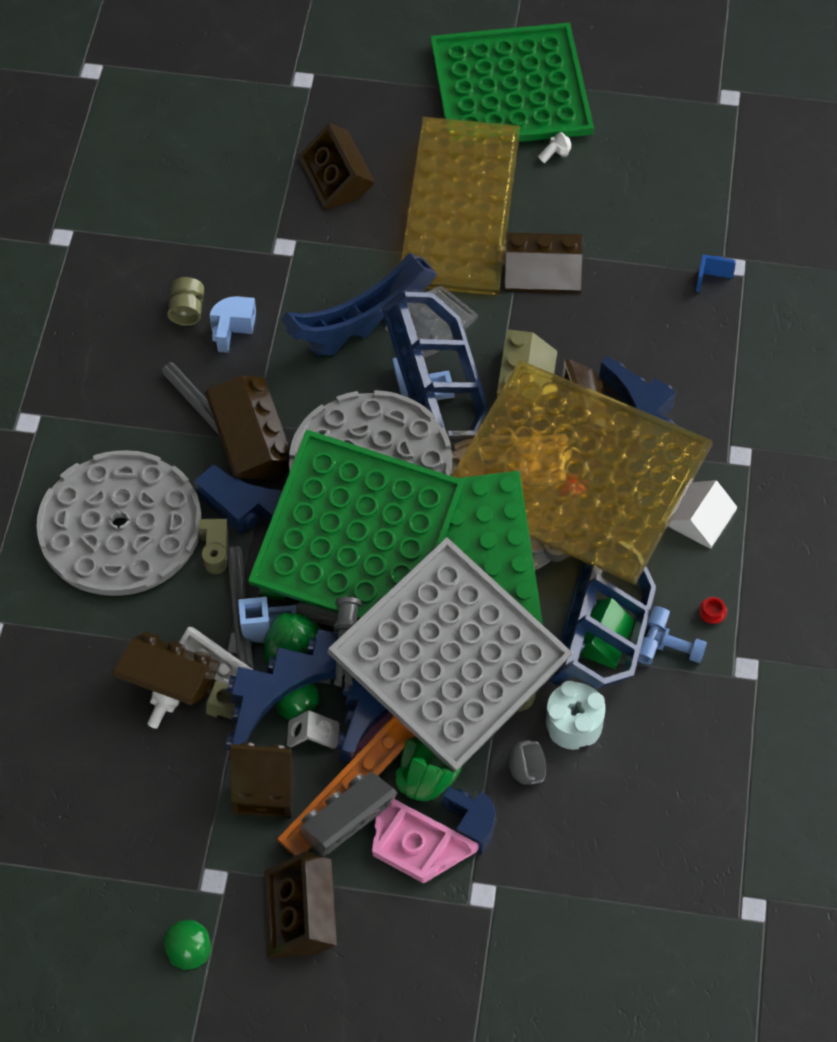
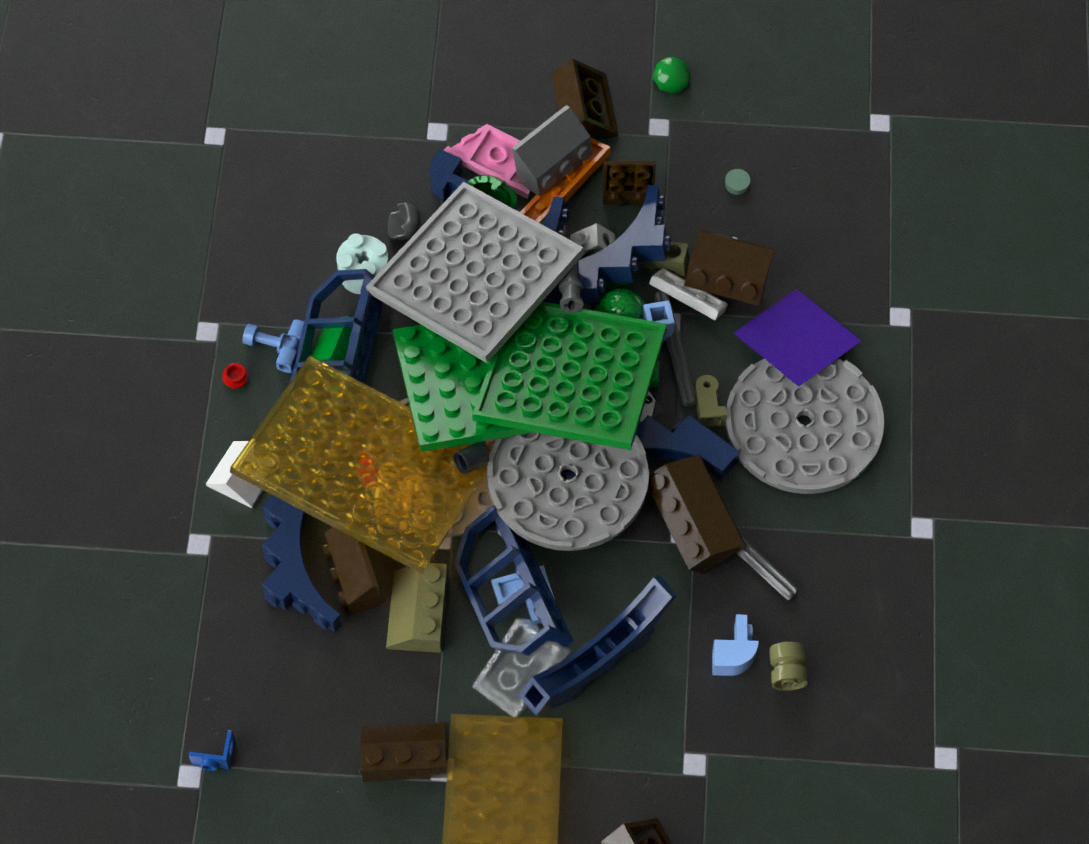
camera: 175 degrees right, 5 degrees up
none -> black beam [453,442,489,475]
none -> sand green tile [725,169,750,195]
none -> dark purple sticker [734,289,861,387]

